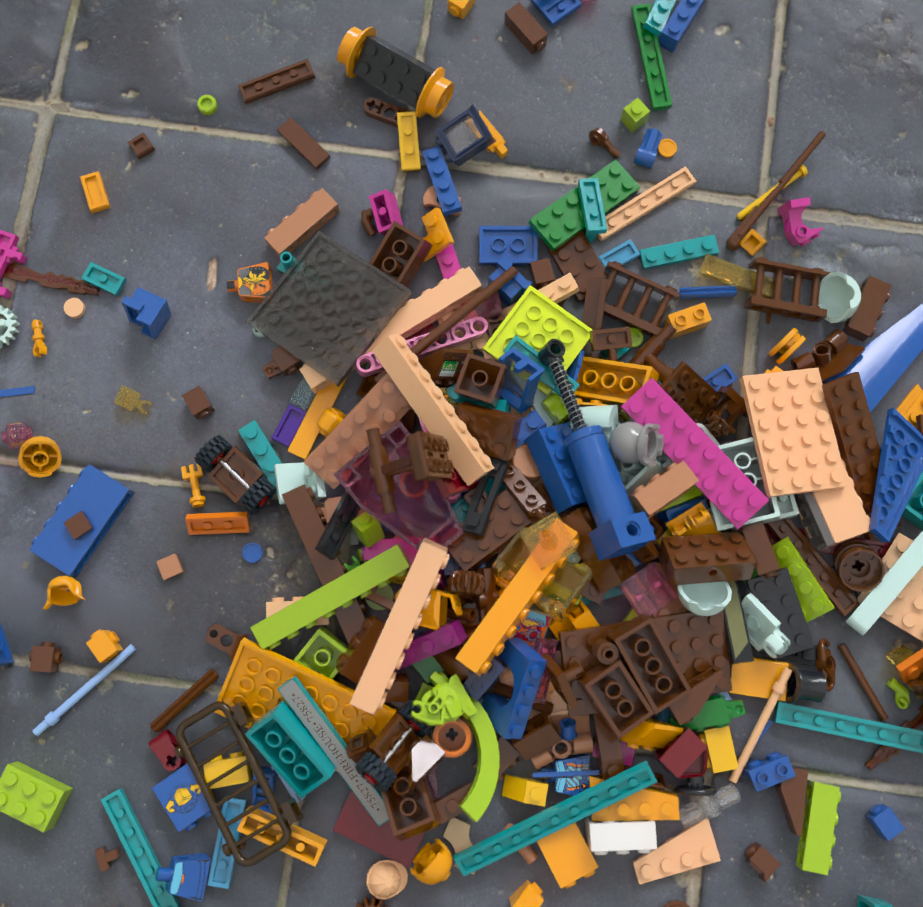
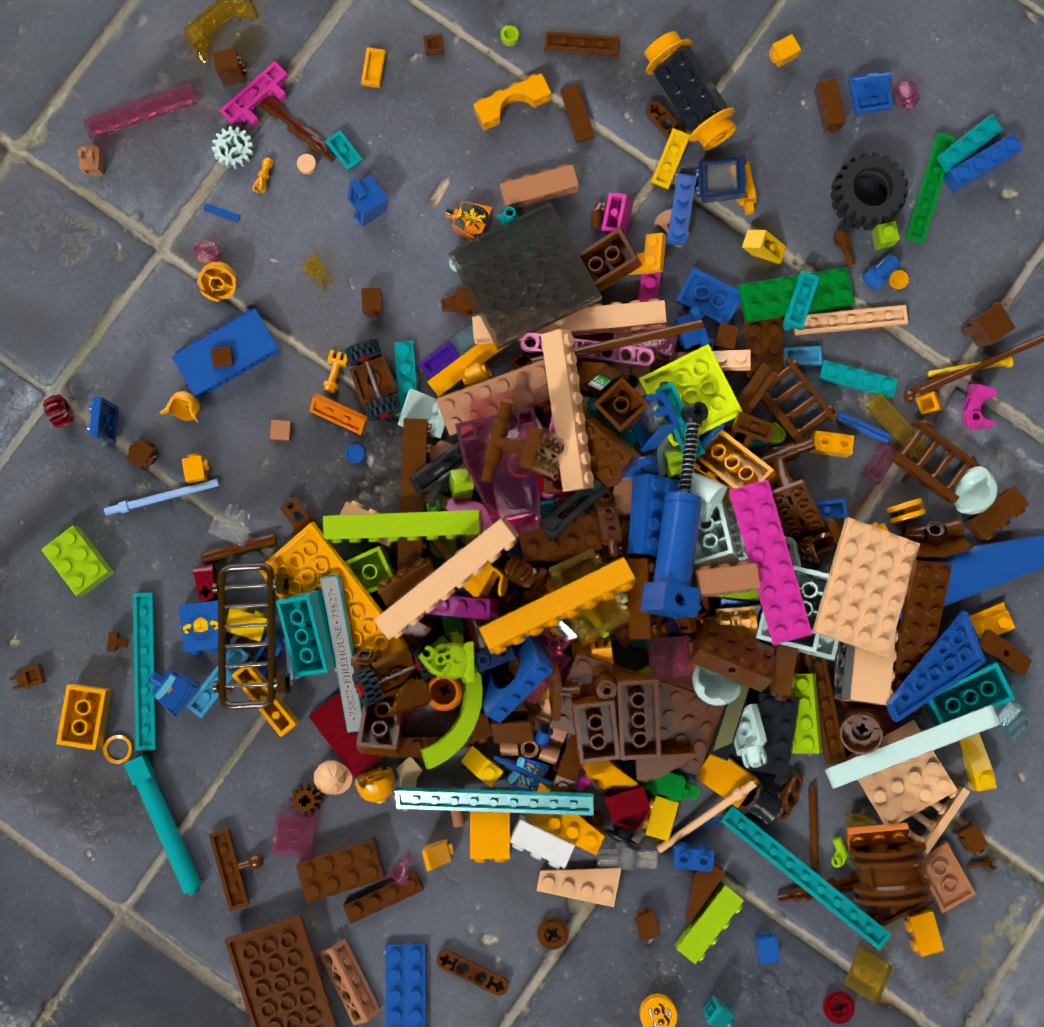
camera: 25 degrees right, 5 degrees up
clear yellow tile [519,512,579,571] -> none
light grey tile [609,422,664,467] -> none
none -> clear plate [208,505,252,547]
none -> light orange arch [473,73,551,131]
none -> yellow slope [742,230,786,264]
none -> black tyre [830,152,909,230]
none -> clear pink tile [862,442,898,484]
none -> reddish brown plate [960,302,1015,346]

